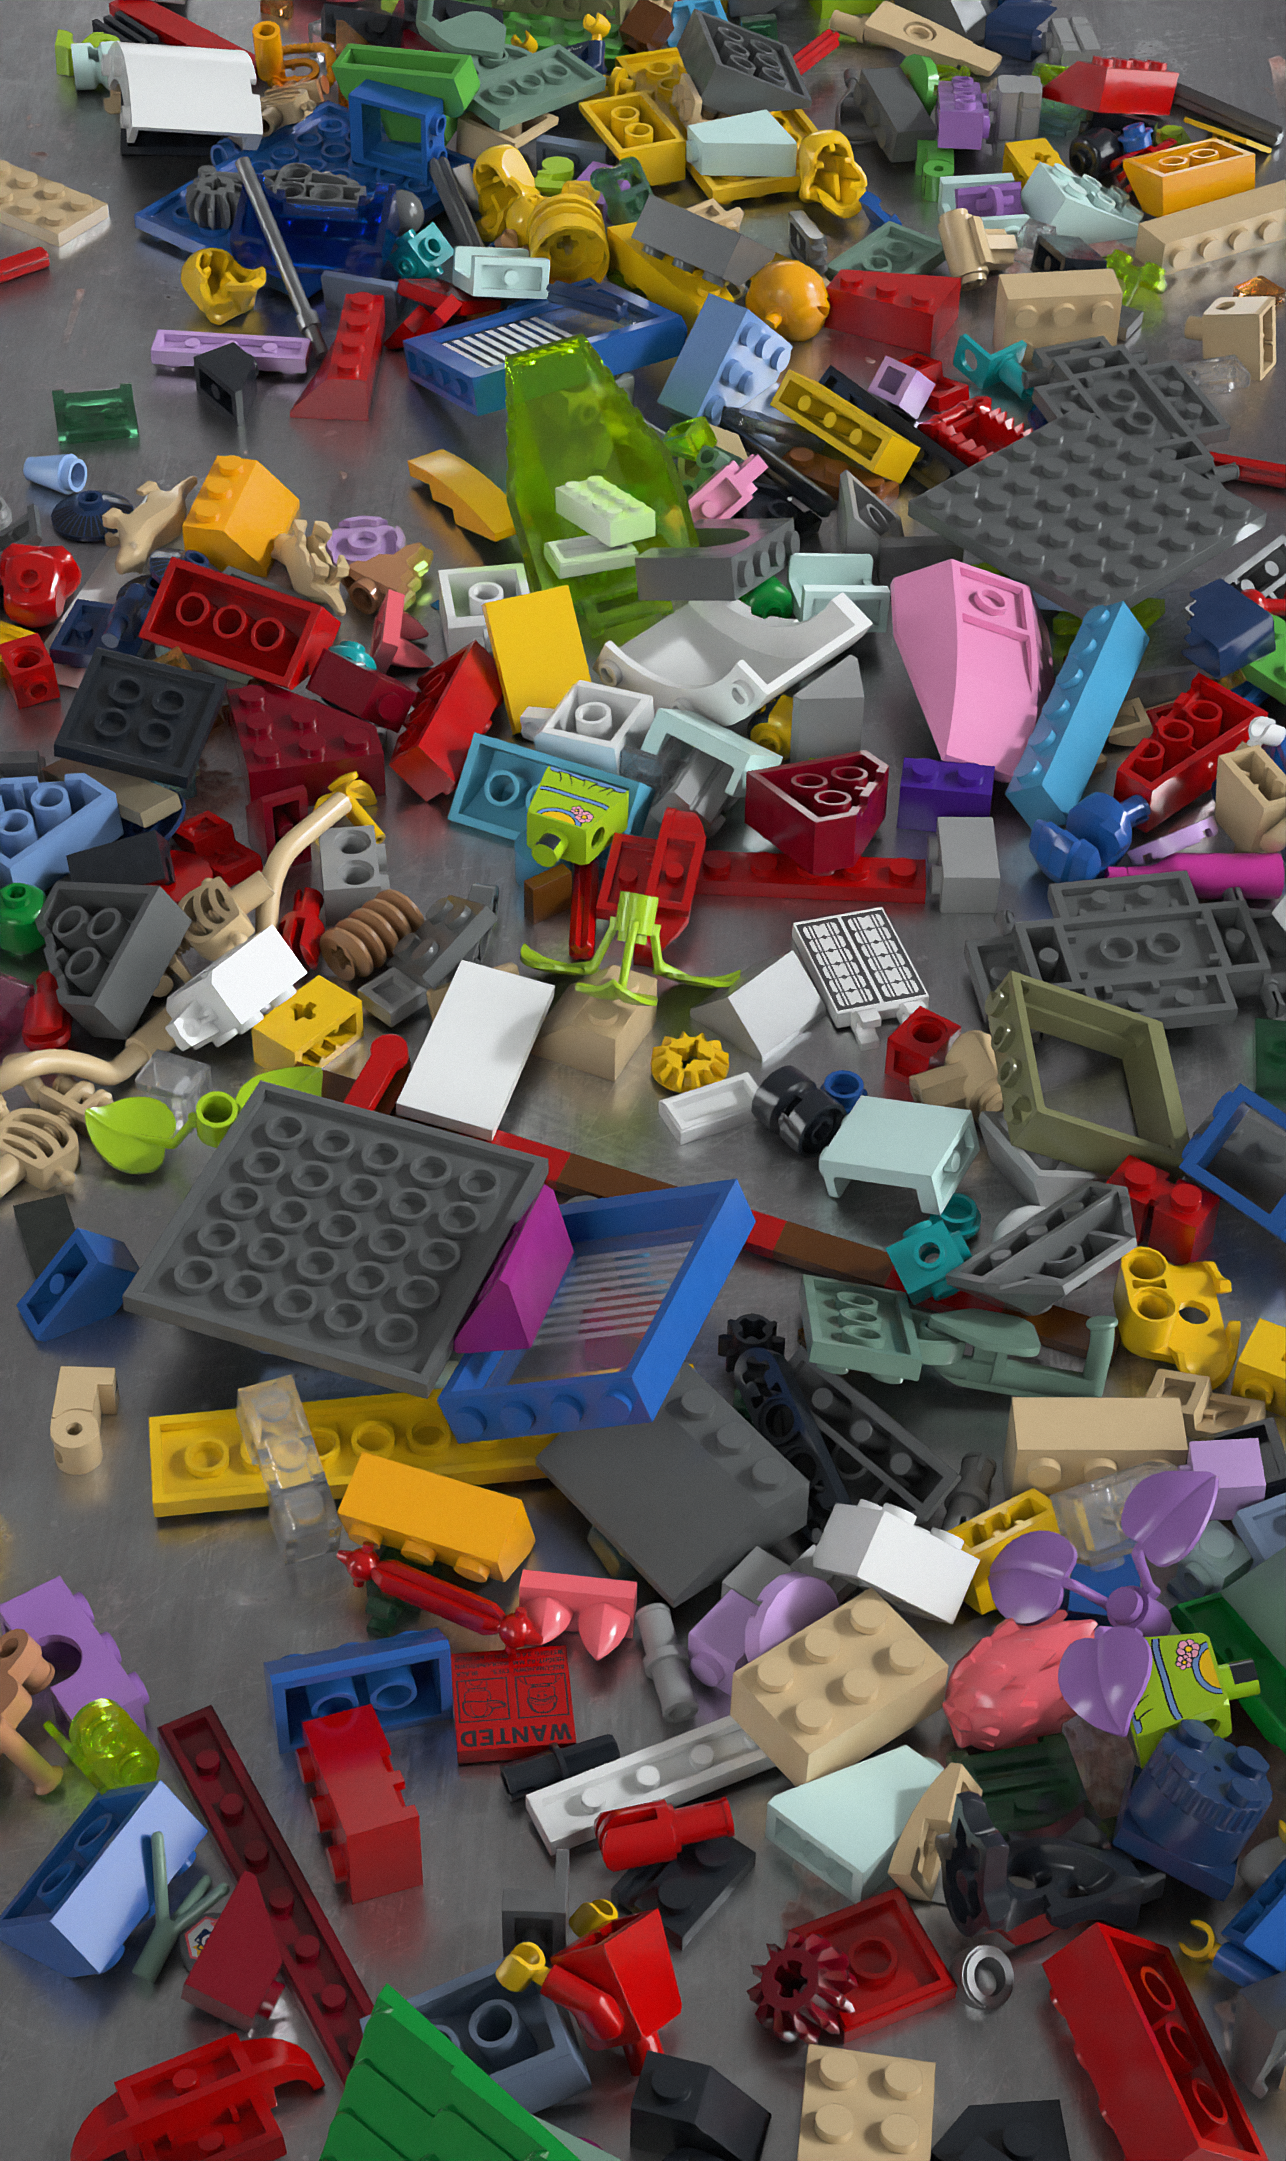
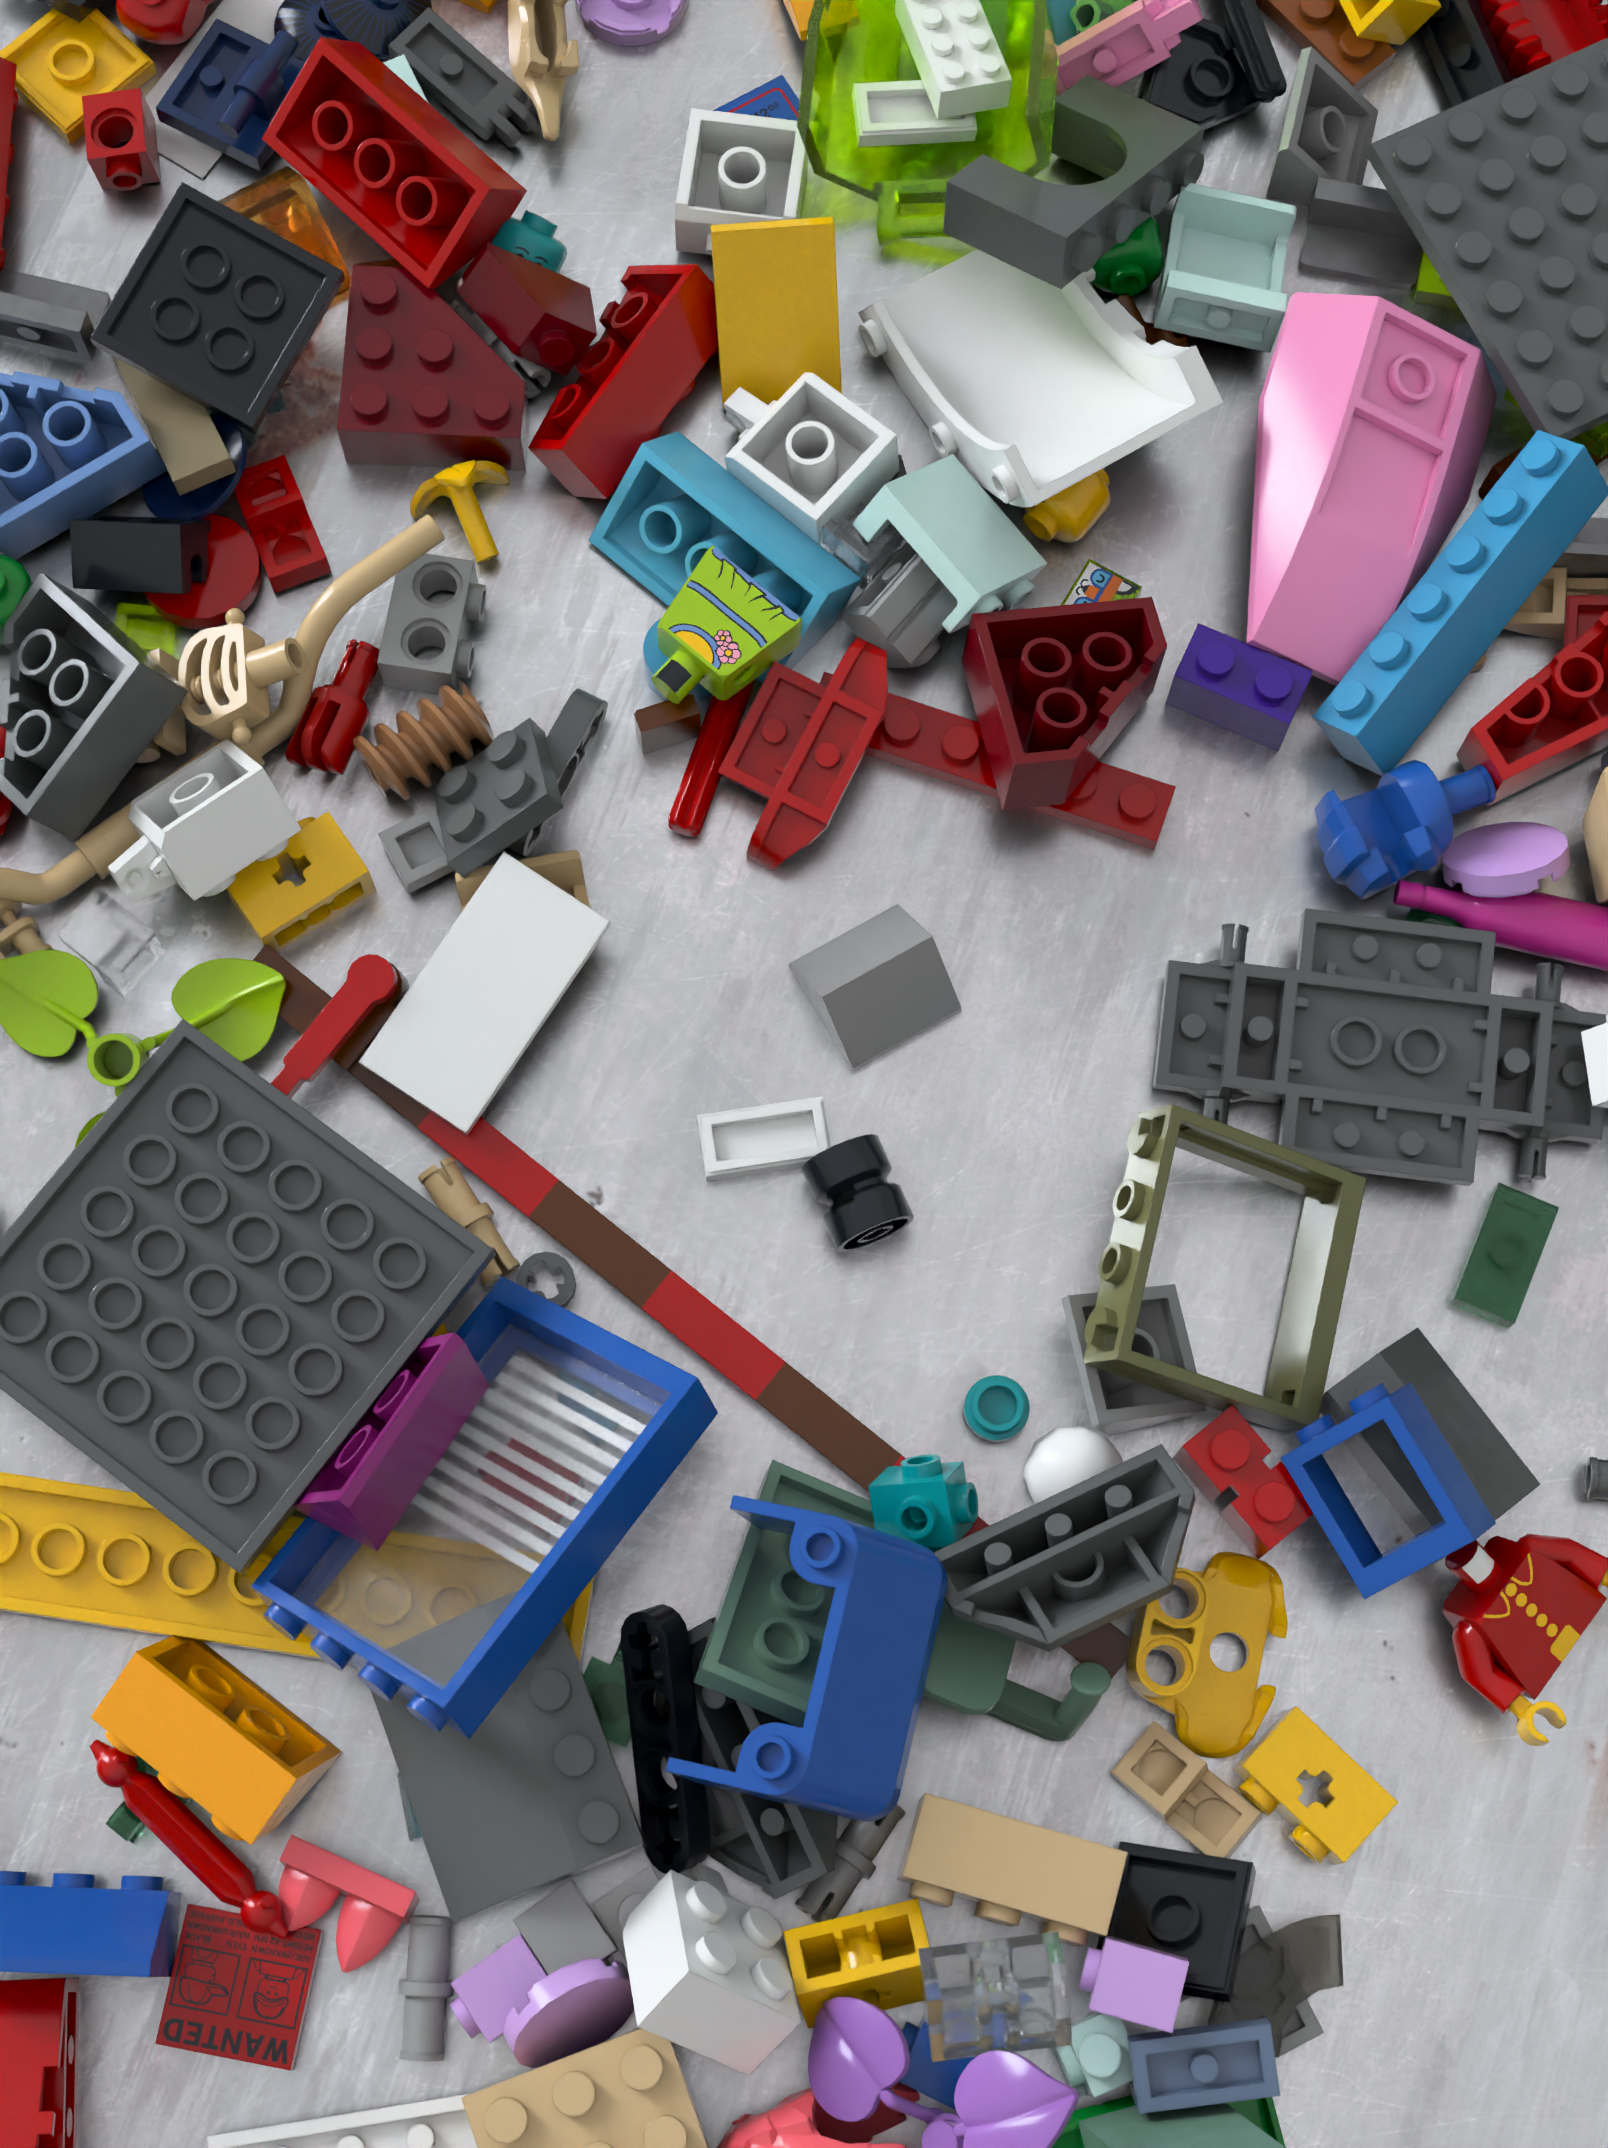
camera: 15 degrees right, 30 degrees up
clear arch [236,1374,342,1566] -> none
dark red slope [245,784,312,867] -> none
nougat rock [340,542,433,614] -> none
coral tile [370,589,434,675] -> none
black axle [499,1734,620,1802] -> none
lime plant [520,891,741,1006] -> none
tan slope [530,964,657,1082] -> none
yellow gear [650,1031,729,1093] -> none
black gear [718,1313,785,1379] -> none
light grey slope [790,655,864,763] -> none
white tile [792,907,929,1051] -> none
light aqua panel [819,1095,980,1215] -> none
blue plate [820,1070,868,1115] -> none
red brick [884,1006,961,1086] -> none
tan piece [909,1030,1004,1123] -> none
light grey brick [927,817,1000,913] -> none
none -> blue windscreen [666,1495,948,1822]

